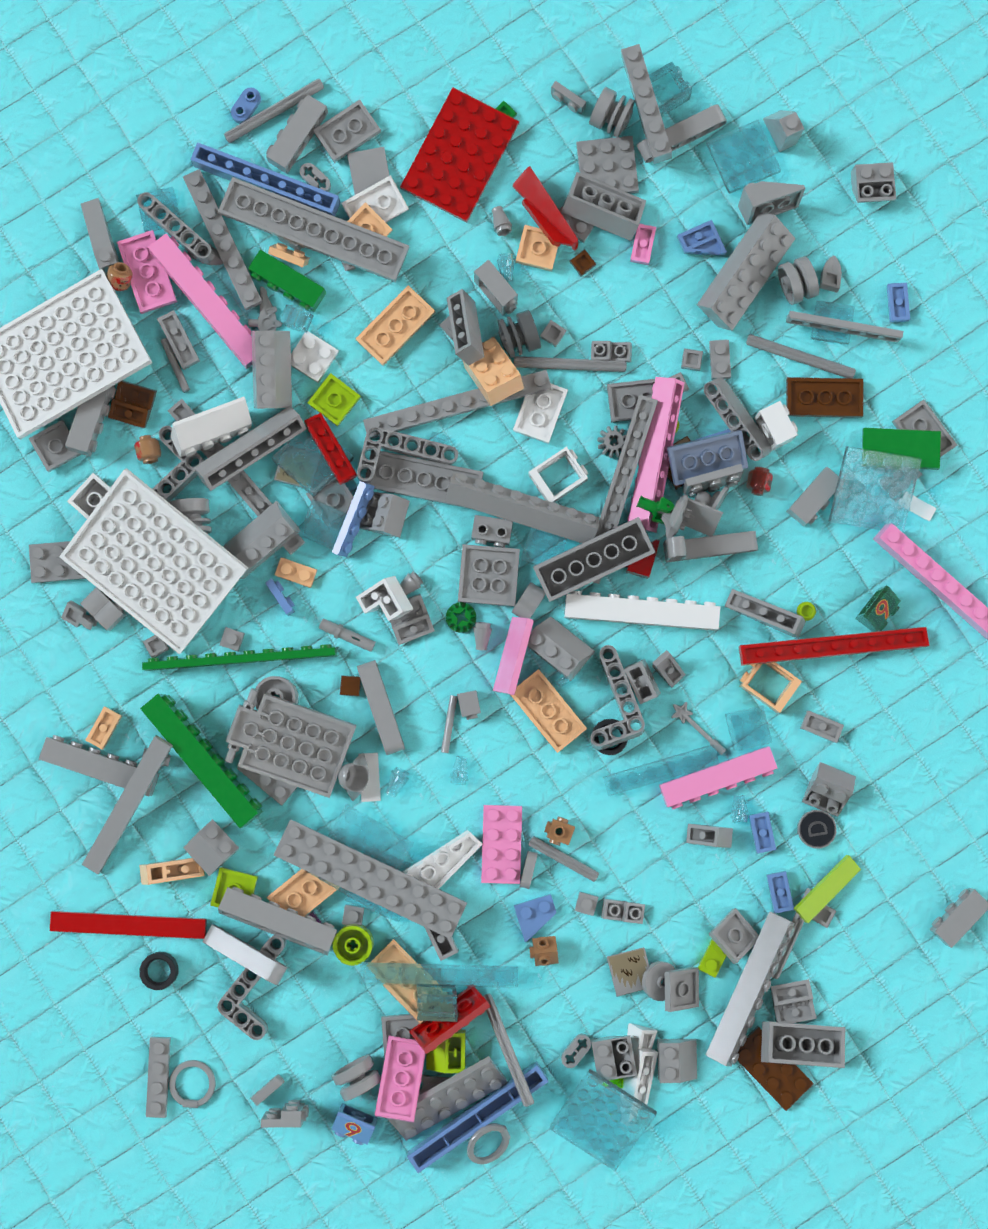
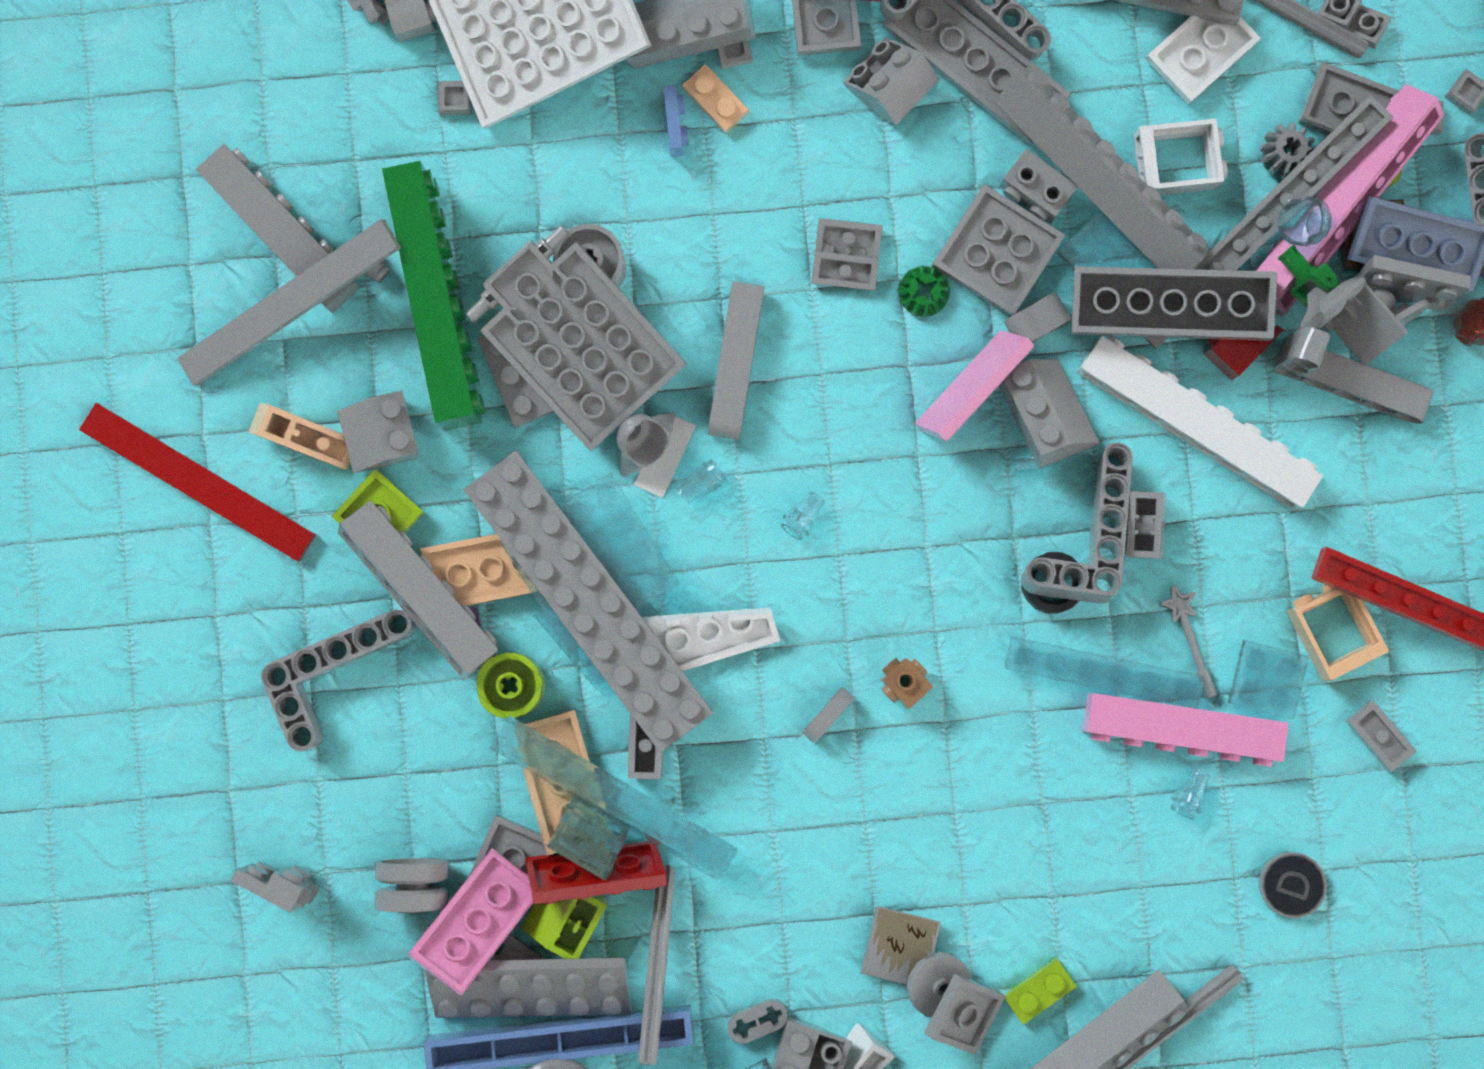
camera: 30 degrees right, 0 degrees up
light nougat plate [85,706,122,750] -> none
black tyre [139,952,178,990] -> none
green plate [142,644,337,671] -> none
light grey plate [146,1036,171,1118] -> none
light grey piece [169,1060,216,1108] -> none
beam [203,924,287,985] -> none
light grey plate [220,627,245,652] -> none
light grey beam [250,1074,285,1106] -> none
clear light blue plate [299,499,347,549] -> none
light grey pin [319,618,376,652] -> none
medium blue slope [331,1103,378,1145] -> none
medium blue plate [332,481,375,557] -> none
reddish brown tile [340,676,361,696] -> none
light grey plate [342,904,365,925] -> none
white brick [356,576,413,621] -> none
light grey cone [400,571,423,595] -> none
light grey bar [441,695,458,753] -> none
light grey brick [457,690,481,720] -> none
light grey cone [473,622,492,650] -> none
bright pink plate [481,805,522,884] -> none
light nougat plate [511,669,587,753] -> none
medium blue wing [514,894,556,942] -> none
light grey axle [529,836,599,882] -> none
medium nougat brick [529,936,559,966] -> none
light grey plate [574,891,599,916] -> none
light grey slope [601,899,645,924] -> none
light grey slope [652,650,686,688] -> none
light grey slope [686,824,733,848] -> none
light grey plate [709,908,759,964] -> none
light grey slope [725,589,806,639] -> none
medium blue plate [748,811,776,854] -> none
medium blue plate [766,871,794,914] -> none
lime tile [793,855,861,923] -> none
lime plate [796,602,816,621] -> none
light grey slope [802,762,856,817] -> none
light grey tile [812,905,836,928] -> none
none -> clear light blue hair [1277,196,1332,246]

